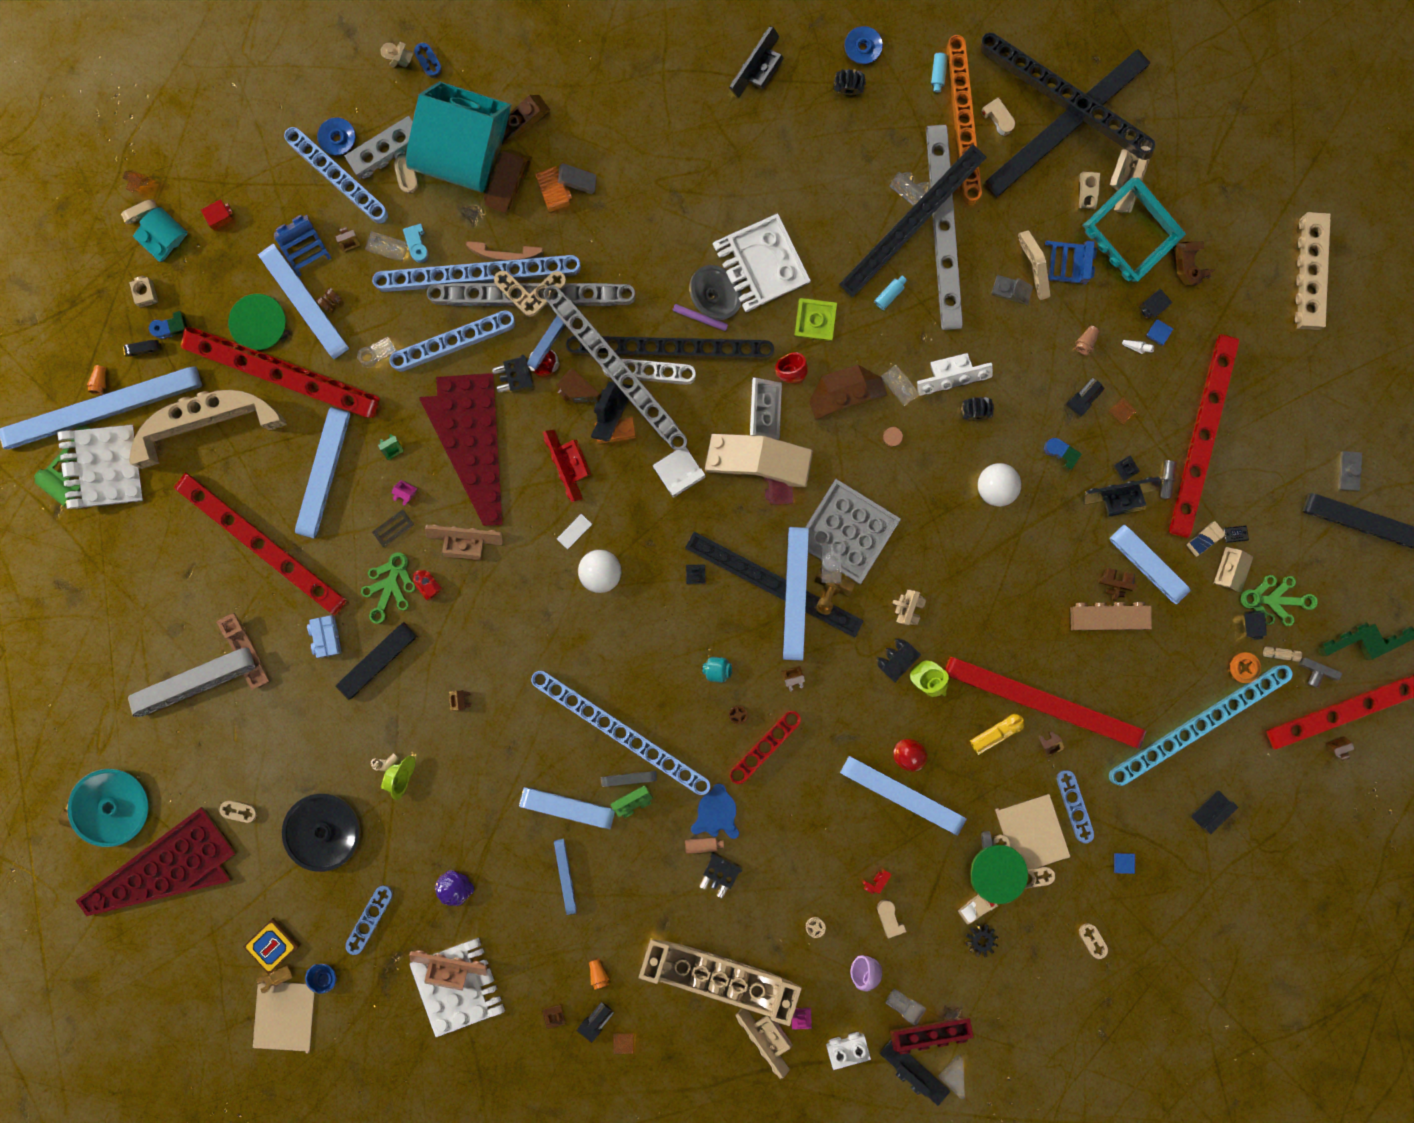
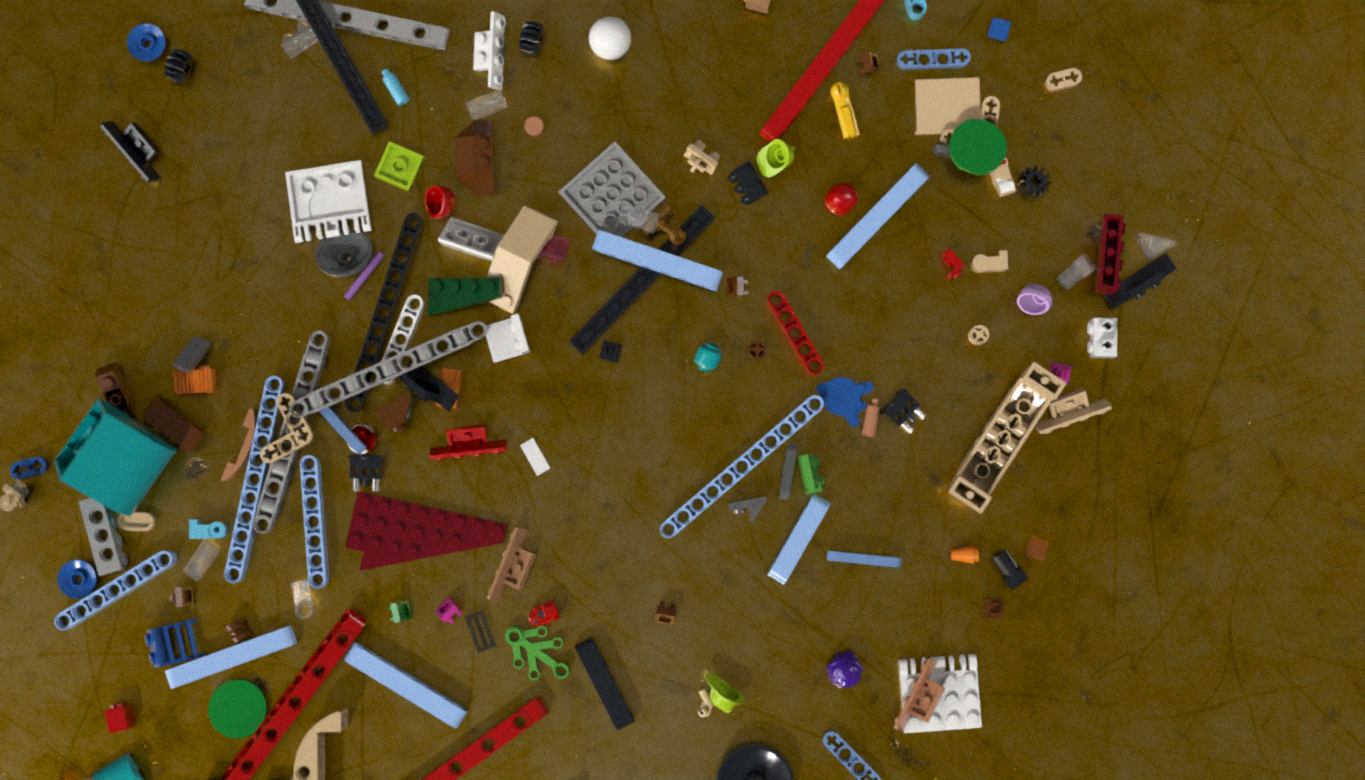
camera: 80 degrees left, 0 degrees up
light blue brick [307,615,342,658] -> none
white piece [578,550,621,593] -> none
none -> dark green wing [427,278,503,317]
none -> flat silver slope [728,496,767,523]

